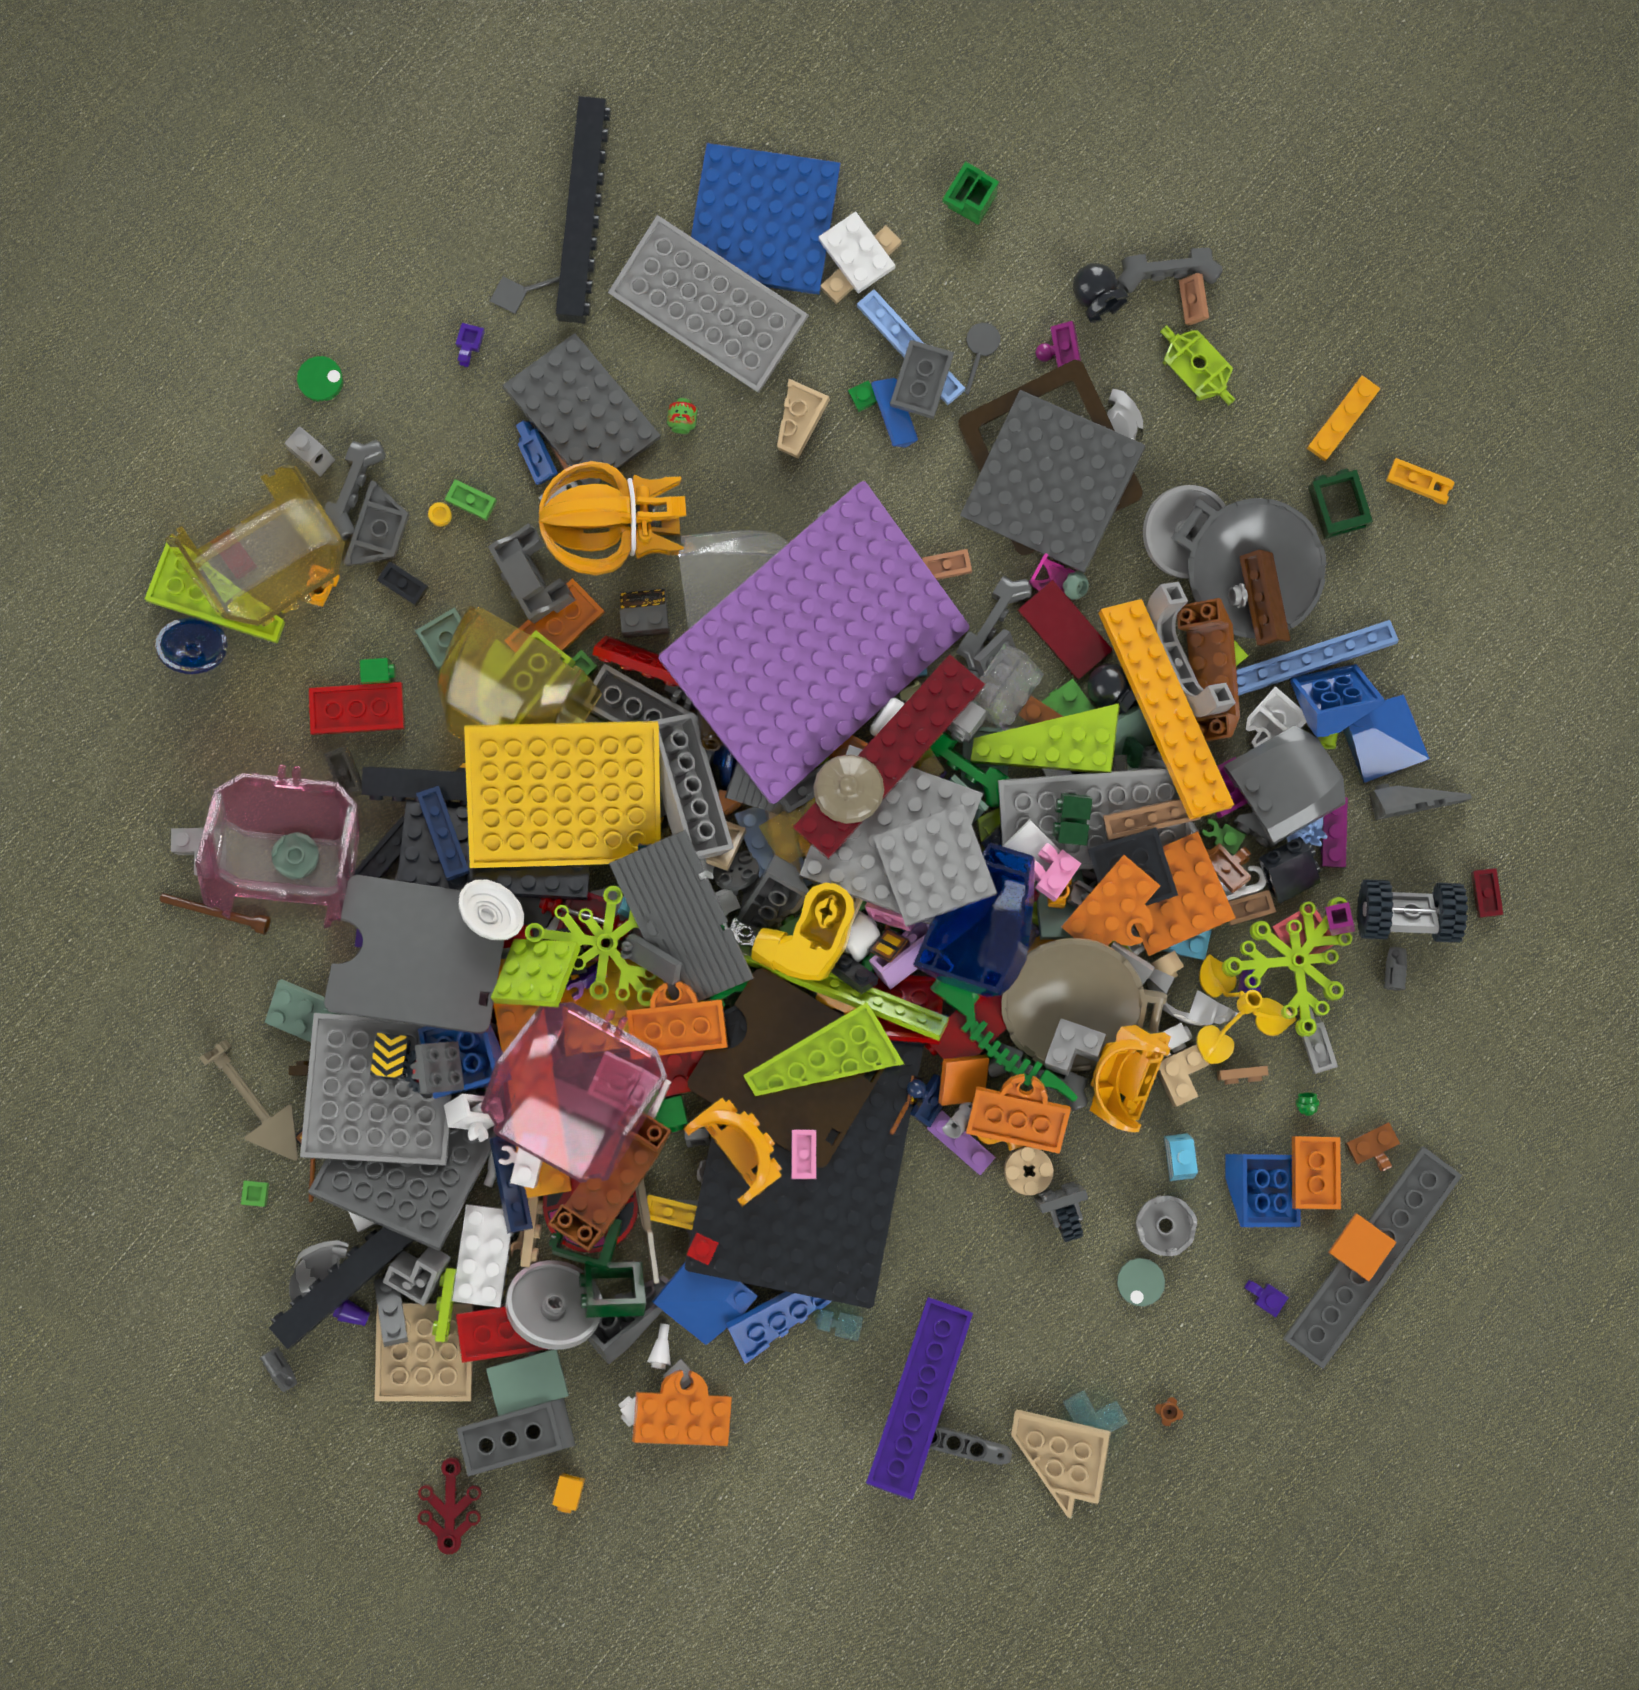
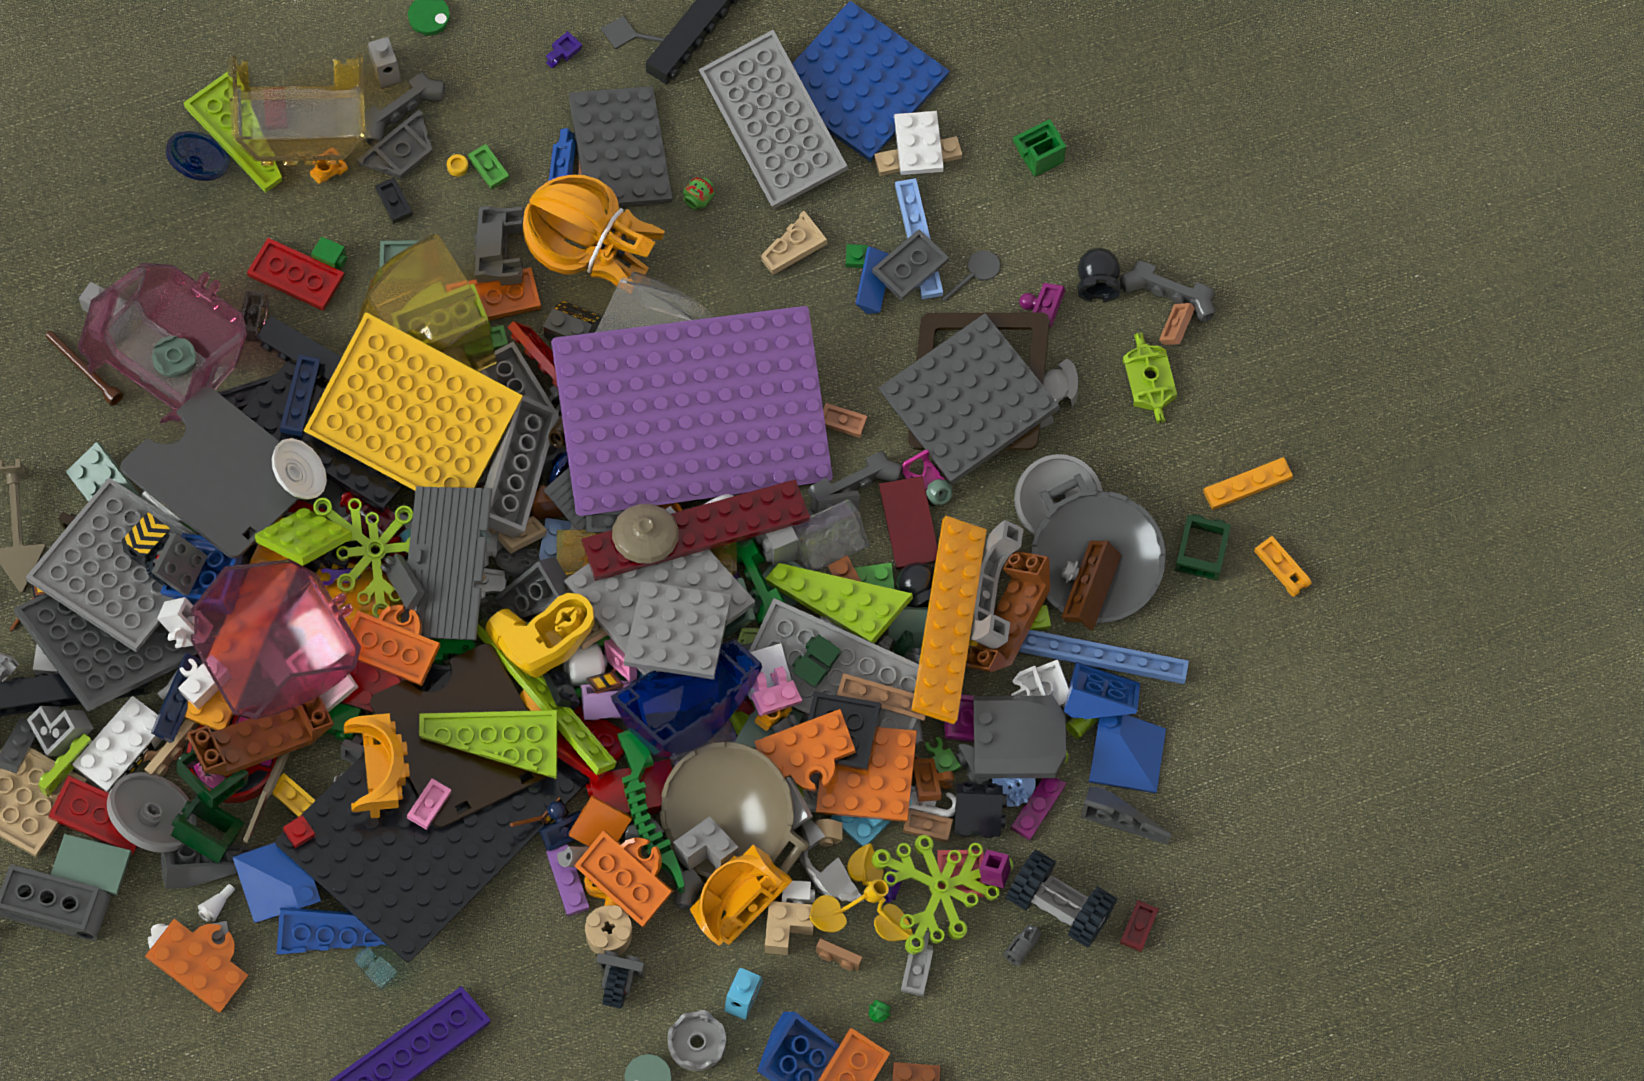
camera: 25 degrees right, 15 degrees down
light orange brick [552,1473,585,1513] -> none

